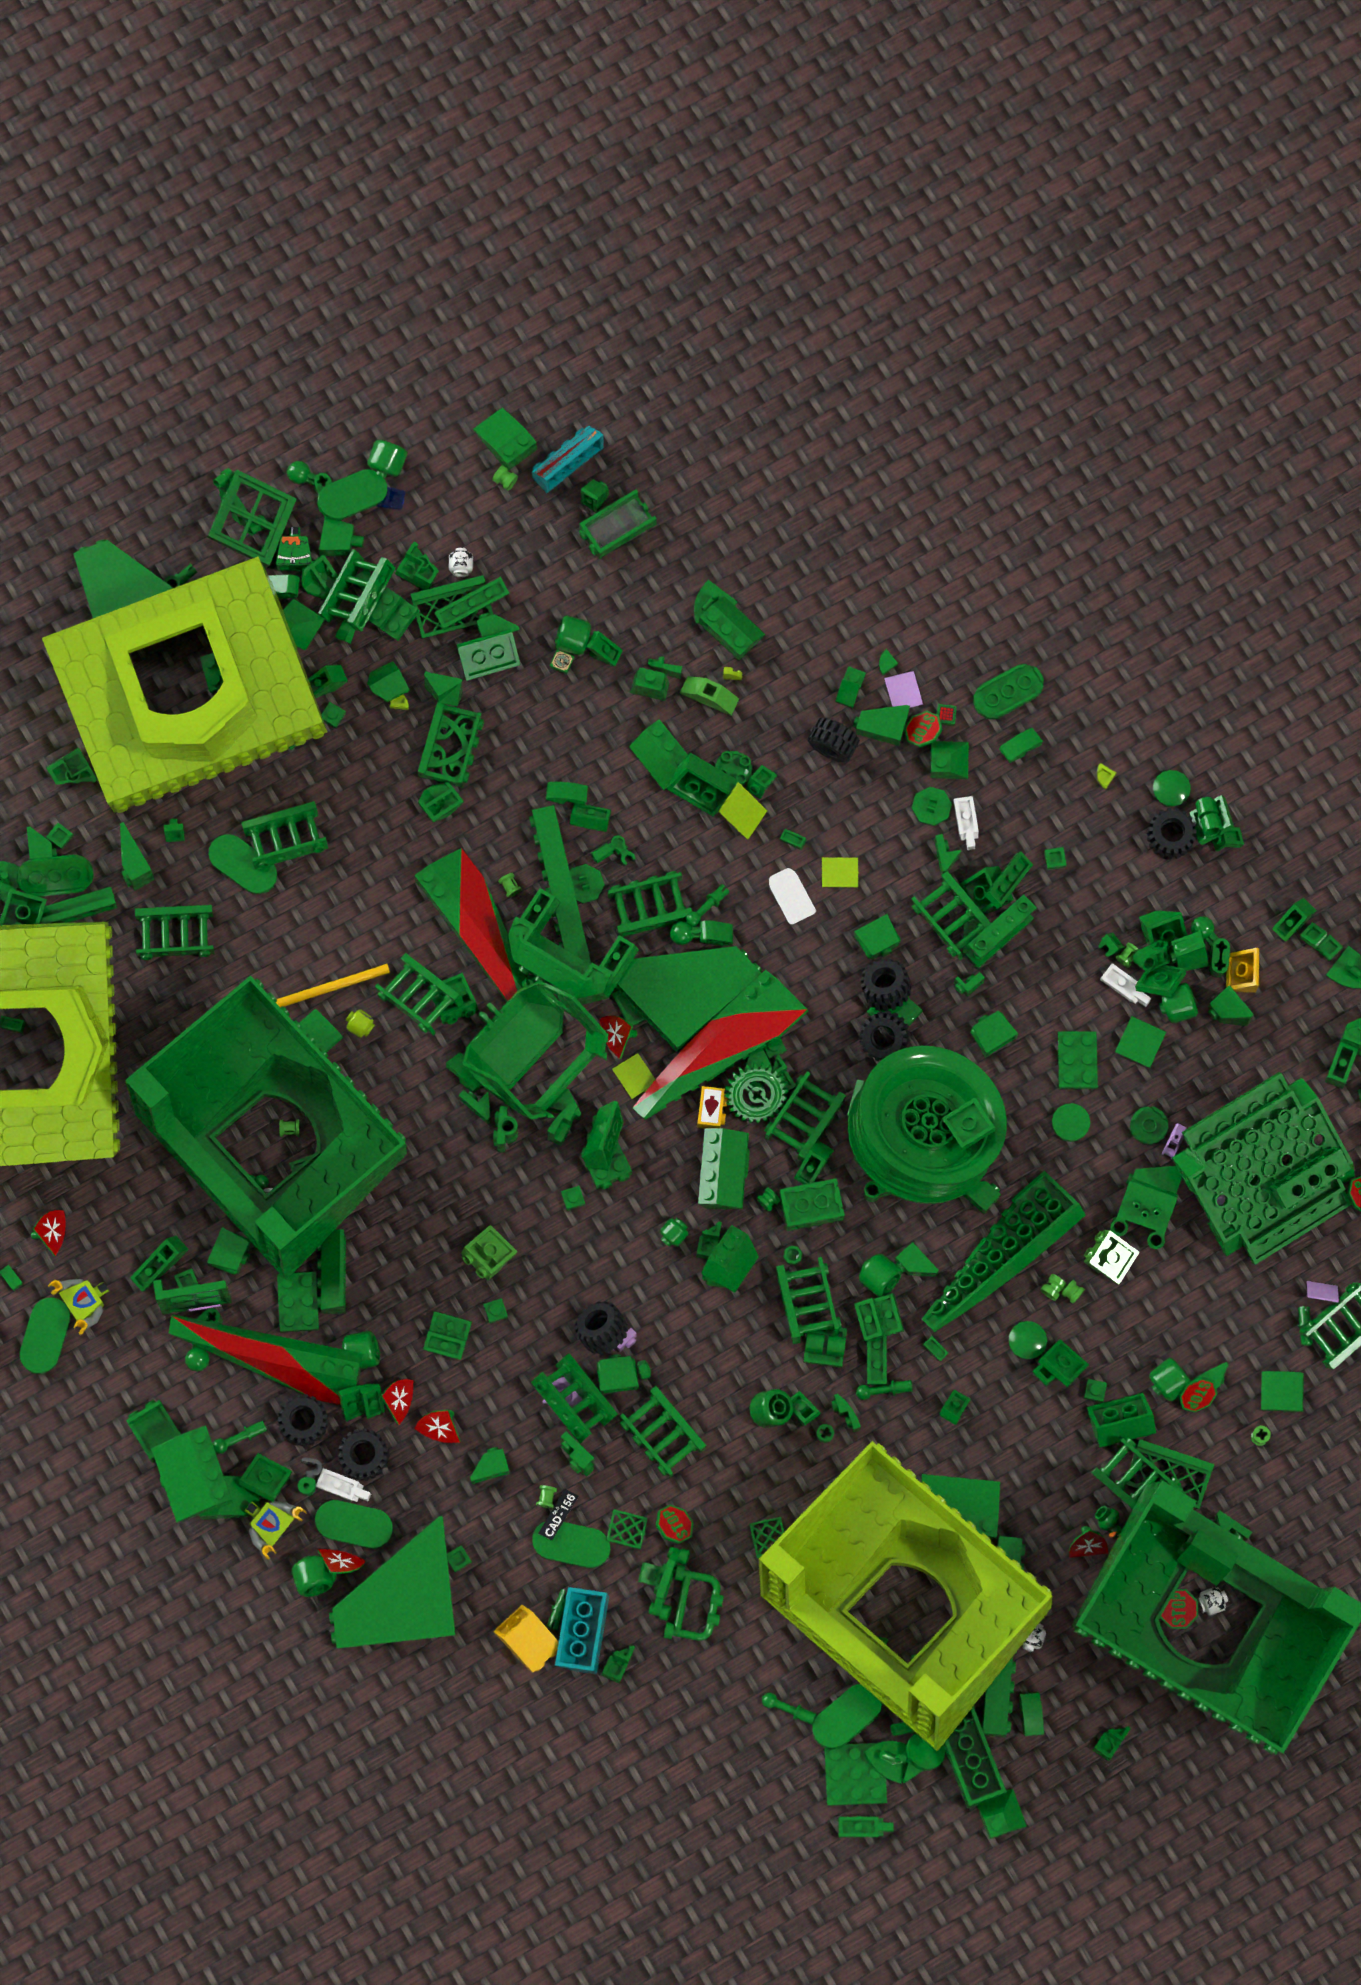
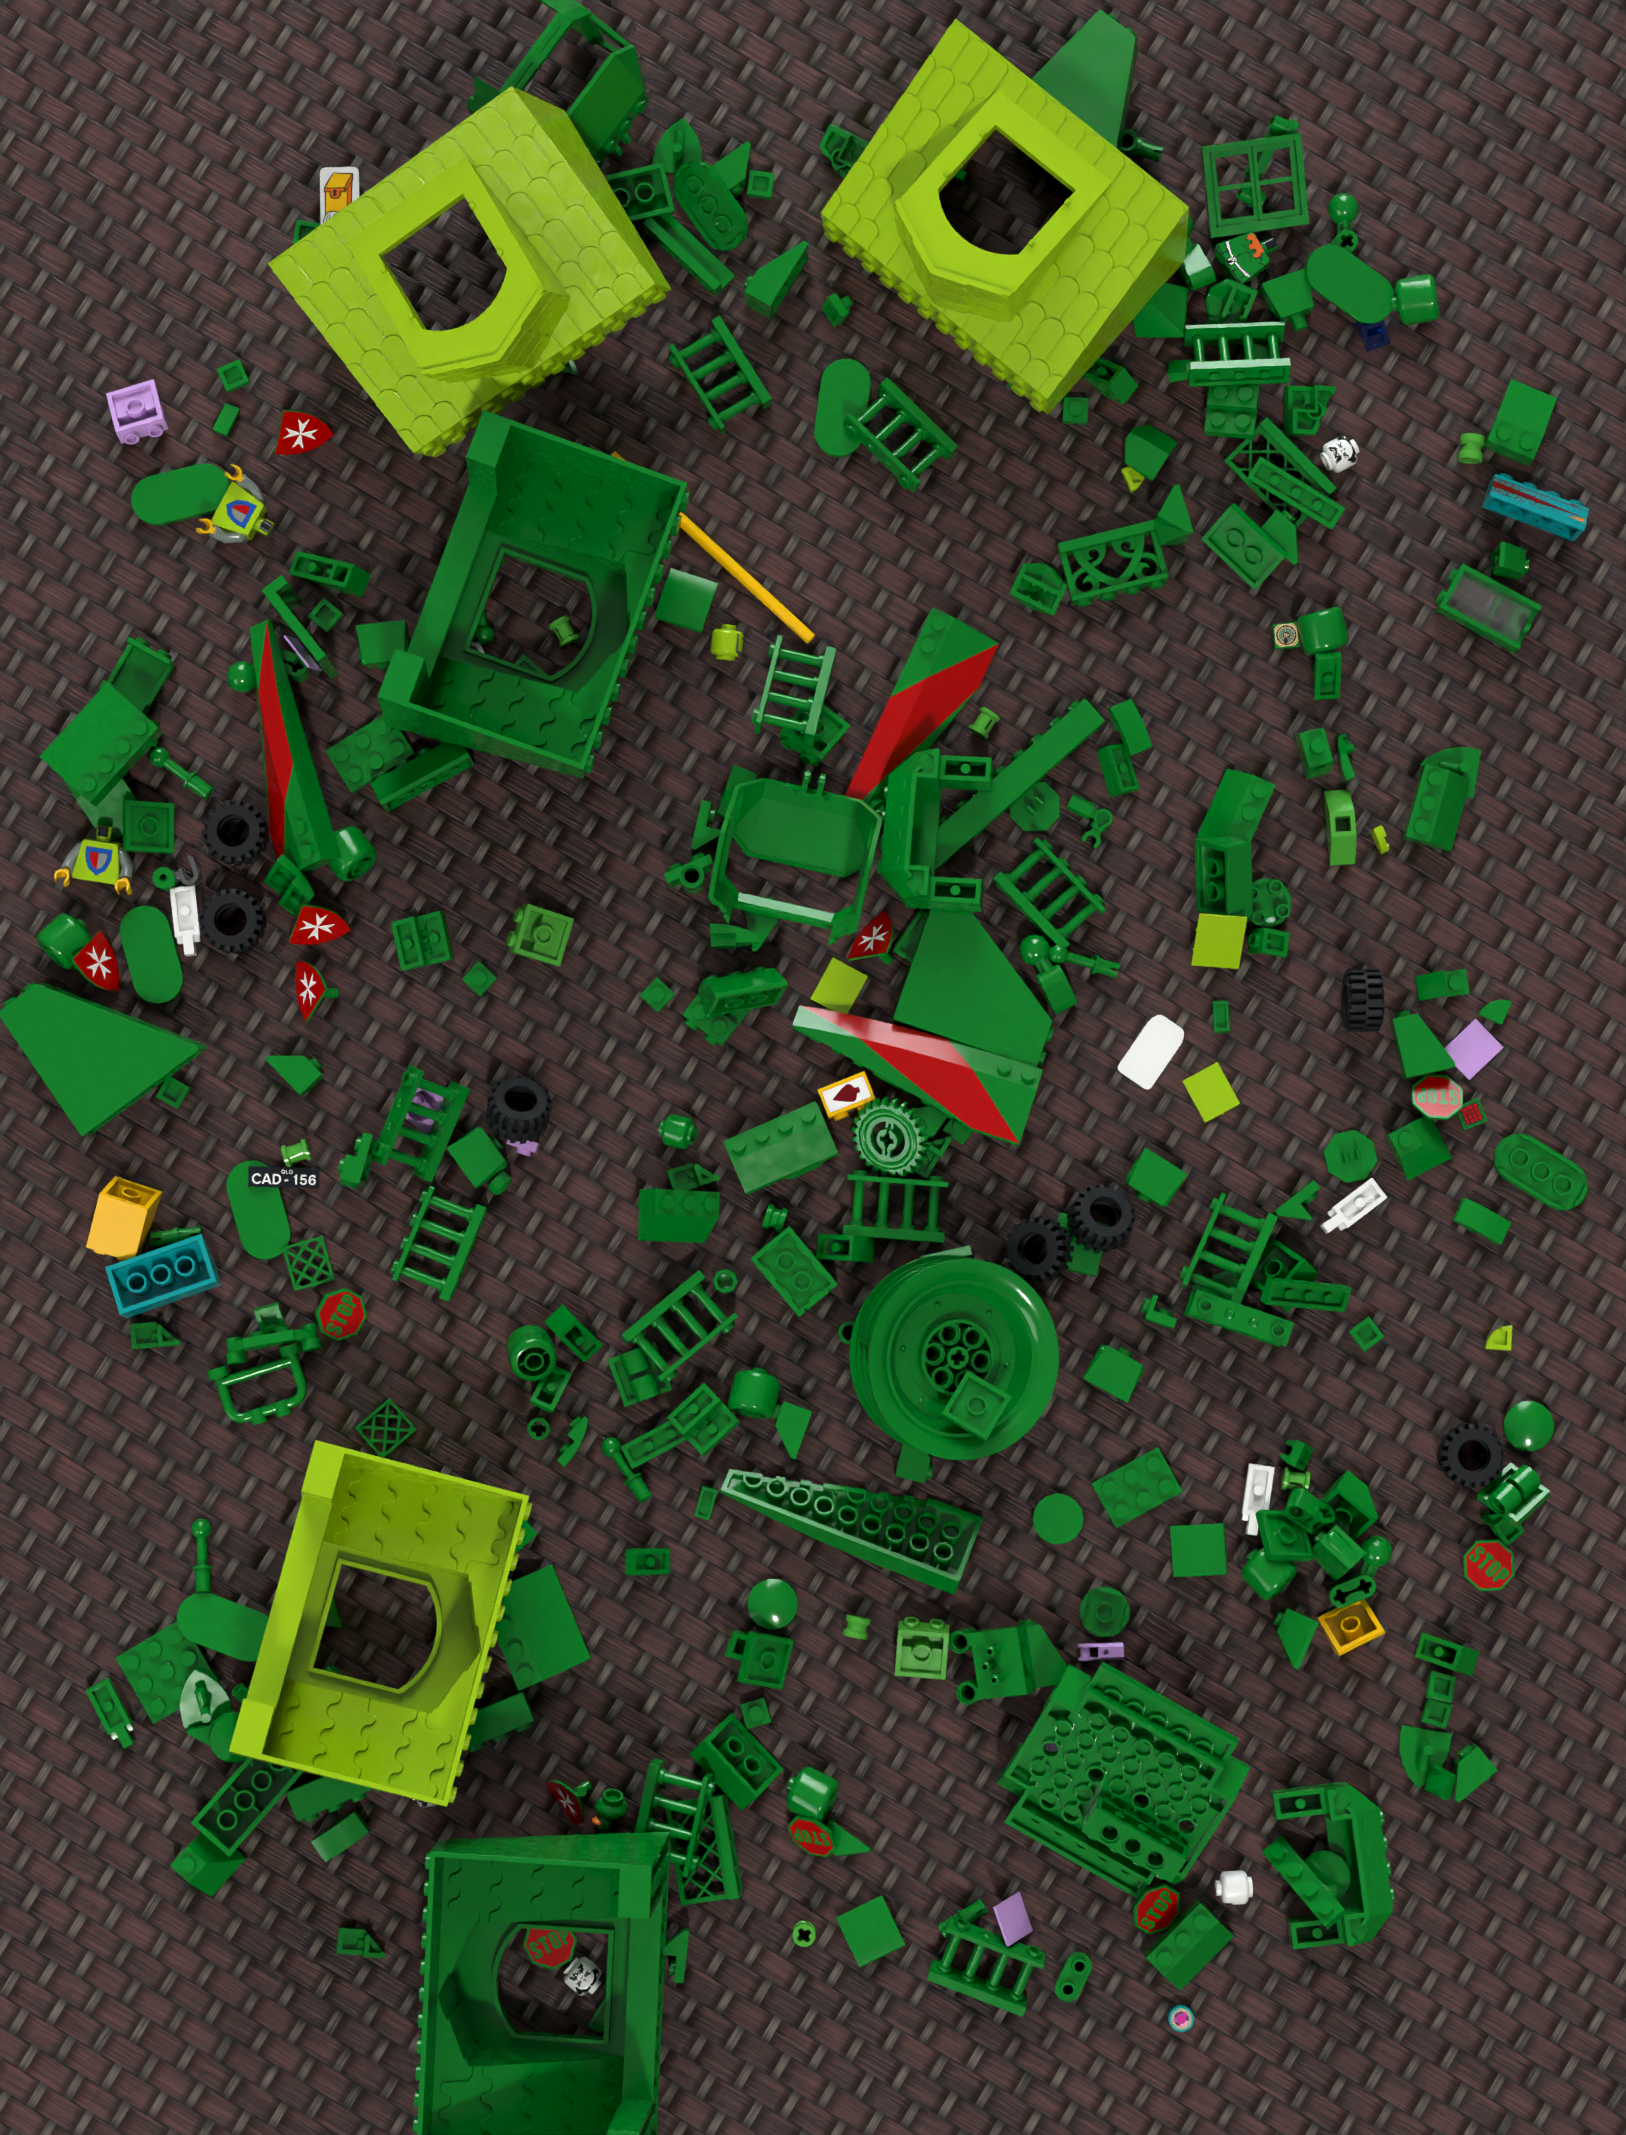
camera: 65 degrees right, 10 degrees up
bright green wheel [1040,1274,1067,1301] -> none
green brick [1176,1529,1239,1586] -> none
none -> green slope [544,1304,603,1363]
none -> green piece [588,1996,606,2034]
none -> piece [1463,1539,1515,1591]

